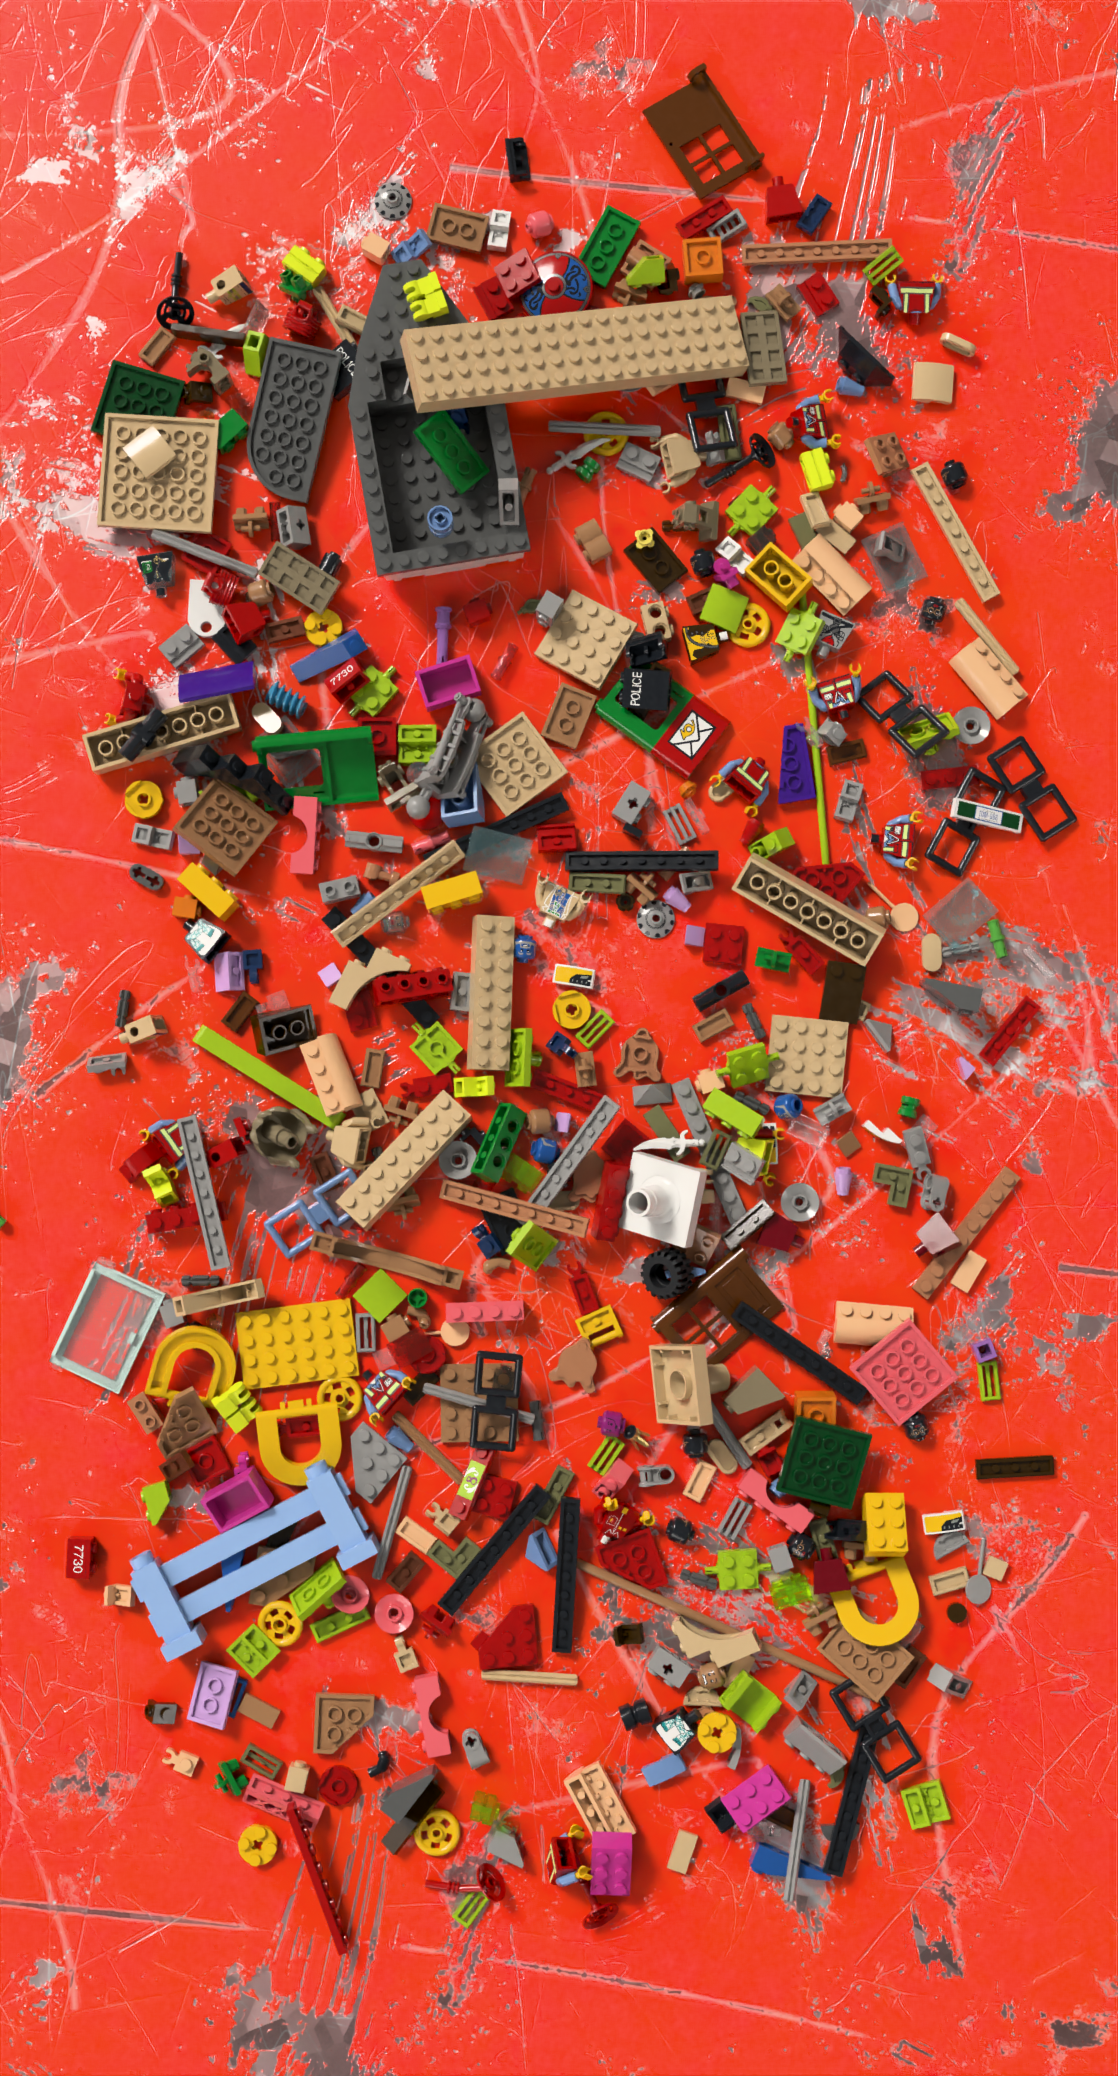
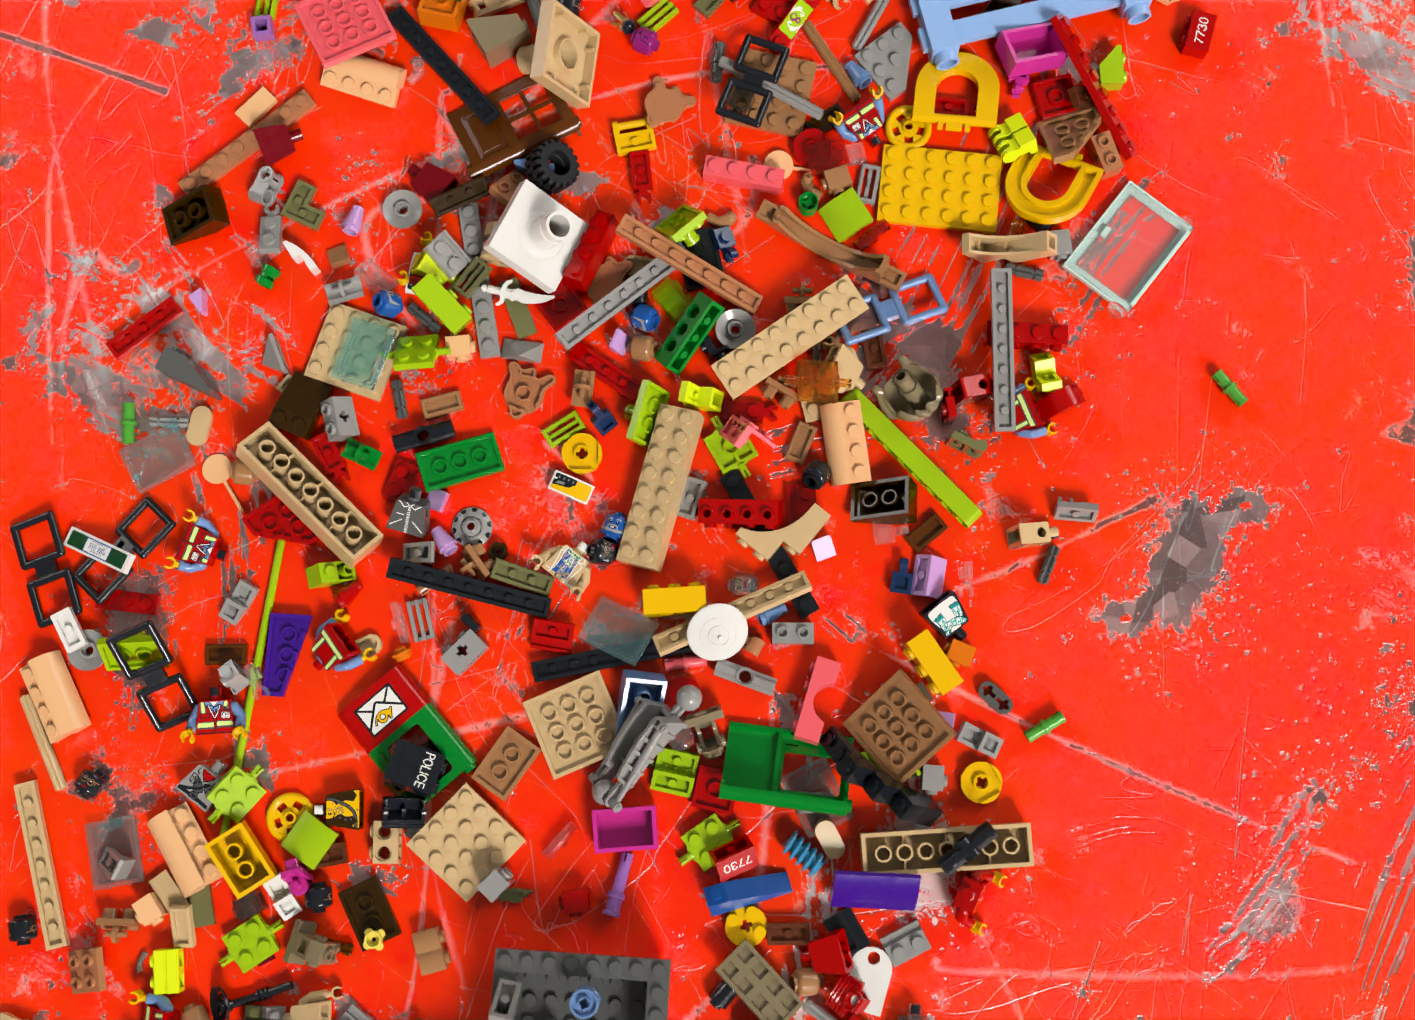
camera: 160 degrees left, 5 degrees down
none -> white plate [50,607,89,653]
none -> dark brown slope [162,184,230,246]
none -> light grey brick [320,396,360,442]
none -> clear light blue piece [331,317,397,391]
none -> dark grey torso [386,486,431,538]
none -> green tile [415,432,505,493]
none -> black head [586,538,618,566]
none -> white hat [687,603,748,661]
none -> coral bracket [719,414,777,449]
none -> clear orange plate [784,359,852,404]
none -> black head [801,460,831,490]
none -> olive plate [946,430,988,459]
none -> bright green pin [1024,711,1066,743]
none -> red plate [1049,14,1138,161]

